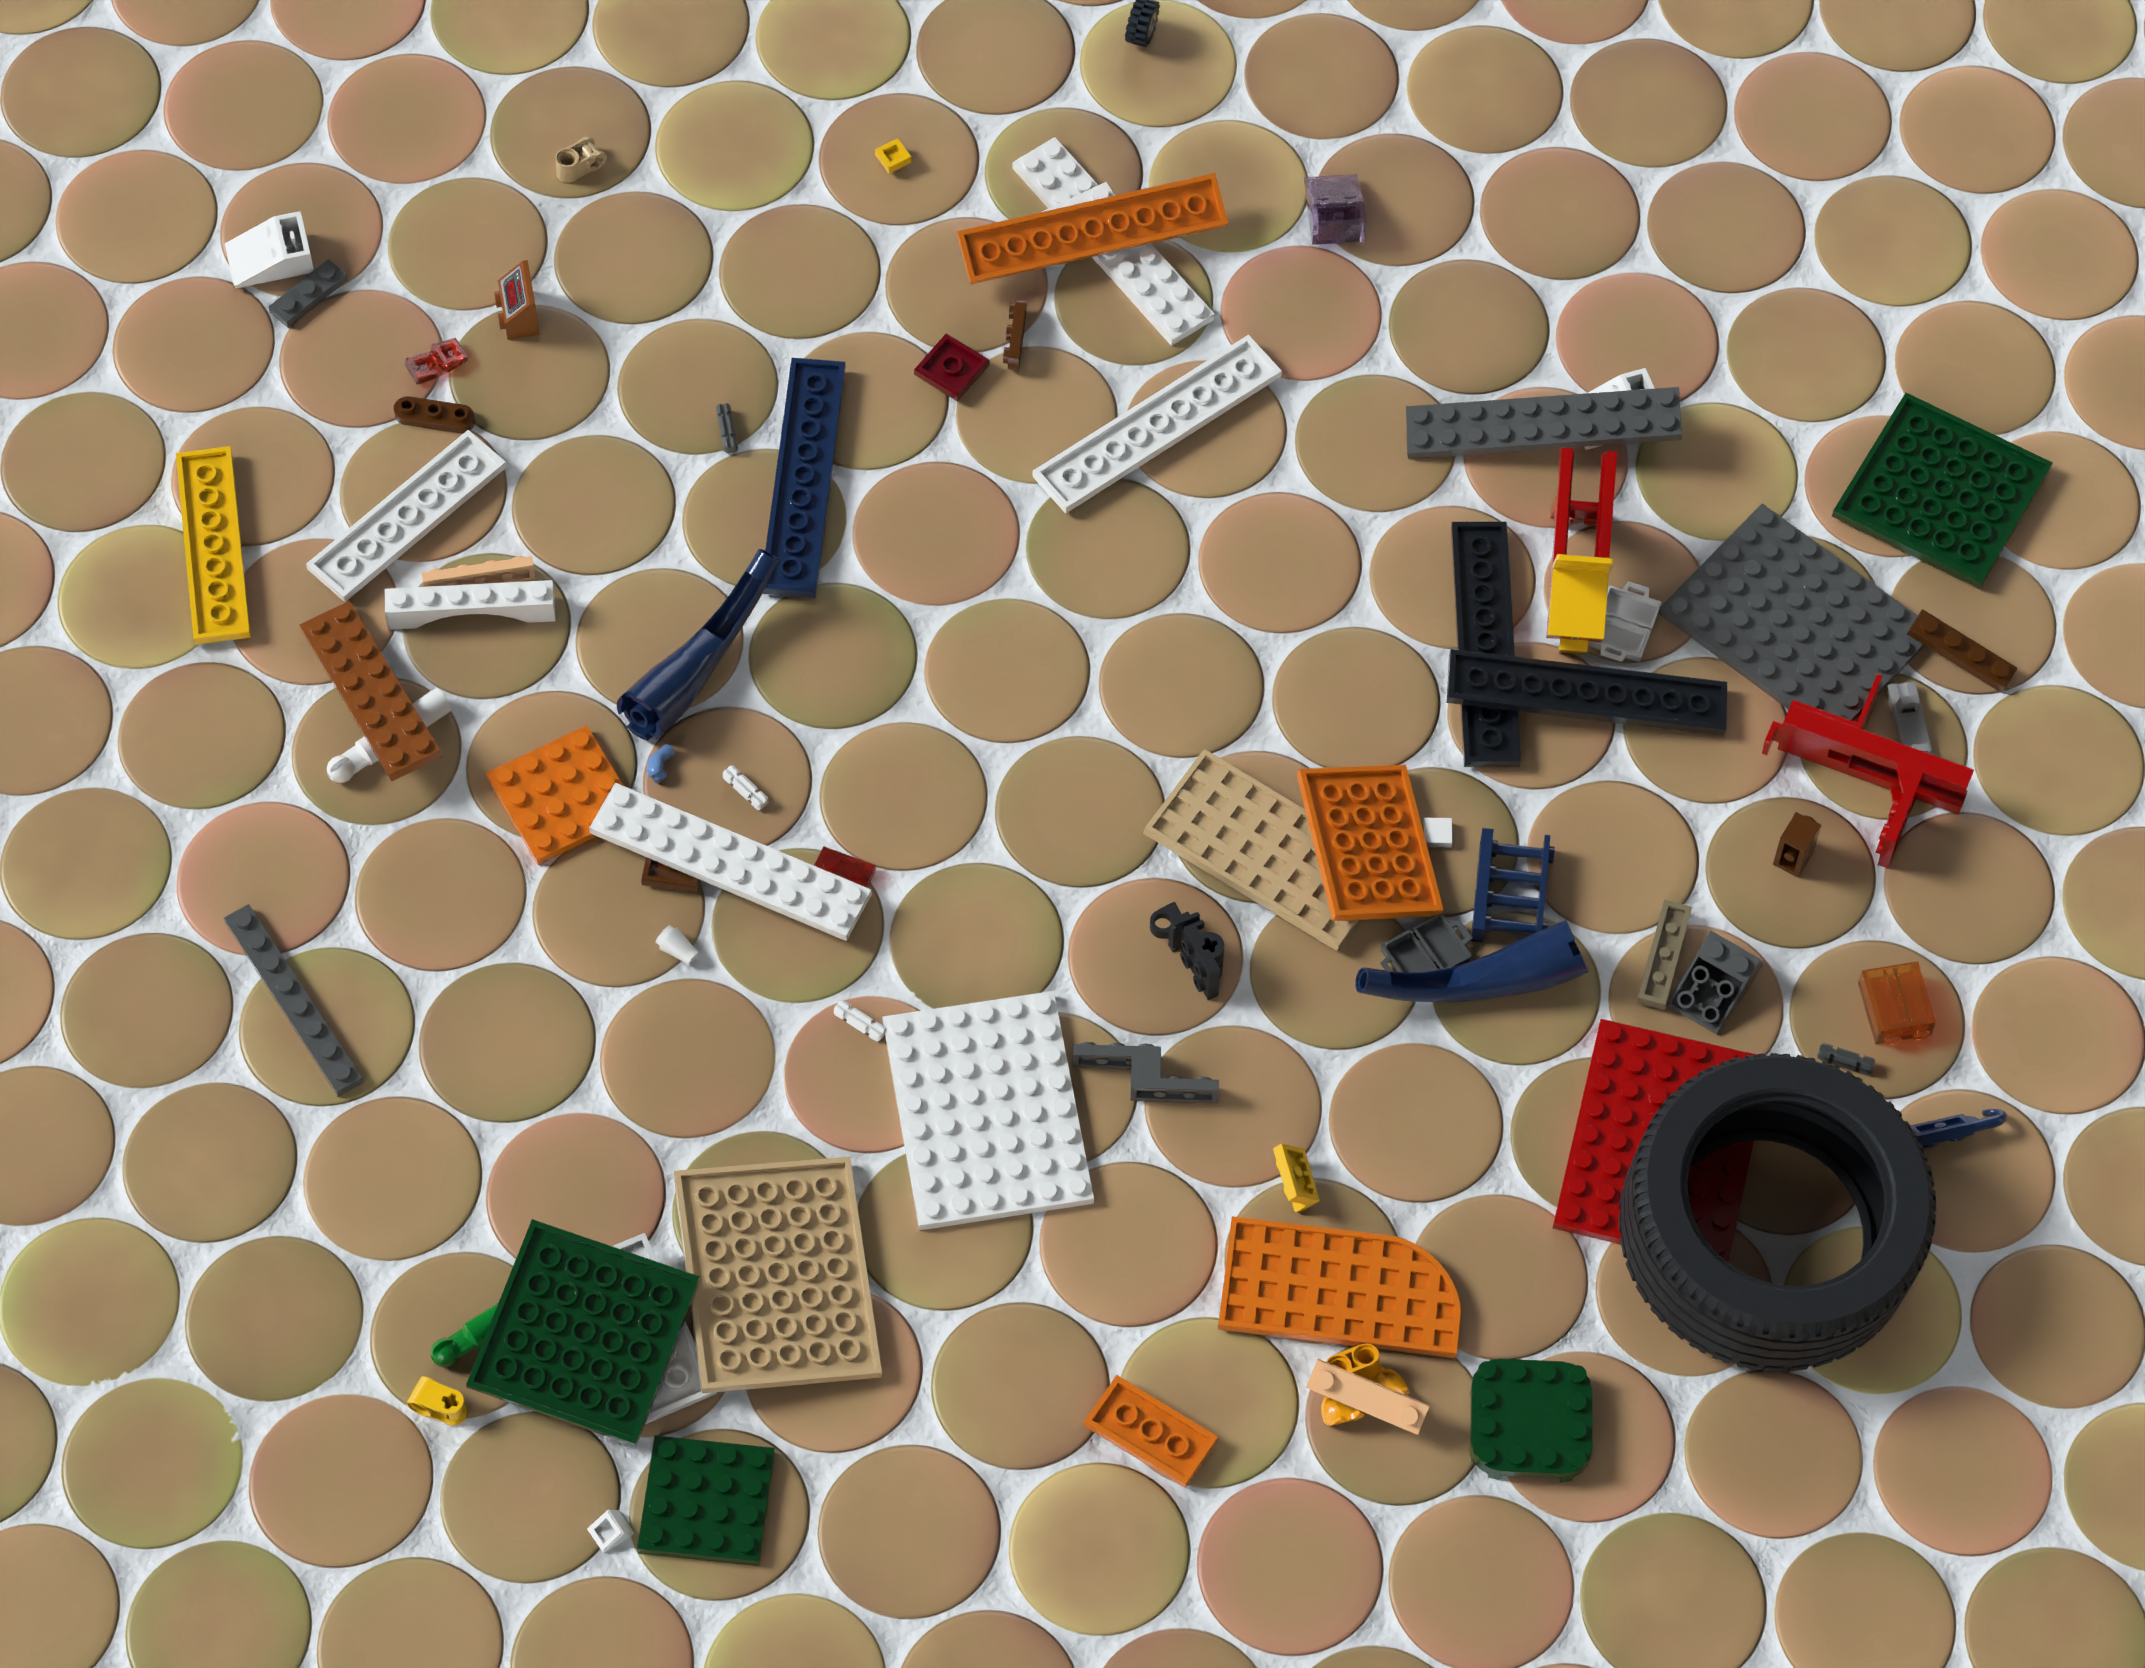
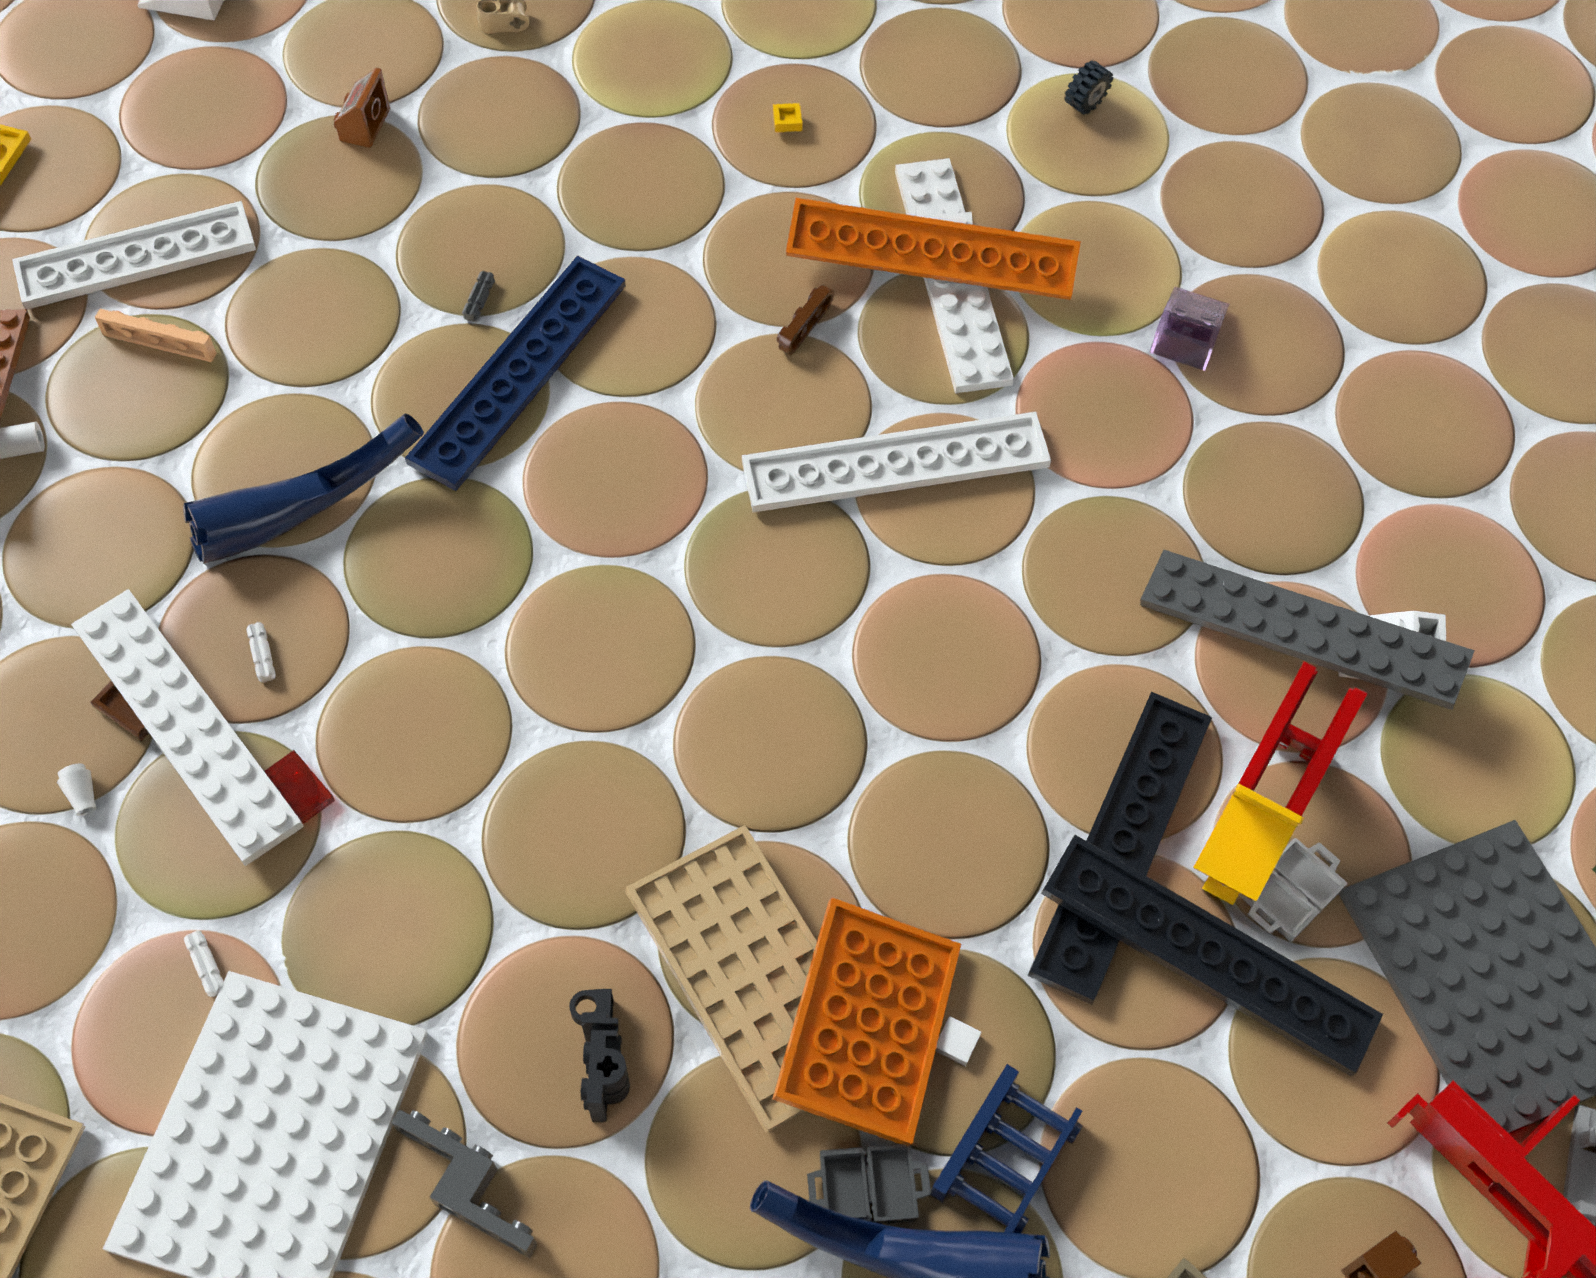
camera: 25 degrees right, 0 degrees up
dark grey plate [268,259,348,328] -> none
white arch [385,580,556,630] -> none
reddish brown plate [394,396,475,433] -> none
clear red slope [405,338,468,385] -> none
orange plate [486,725,623,865] -> none
medium blue arm [646,744,675,783] -> none
dark red plate [914,333,990,401] -> none

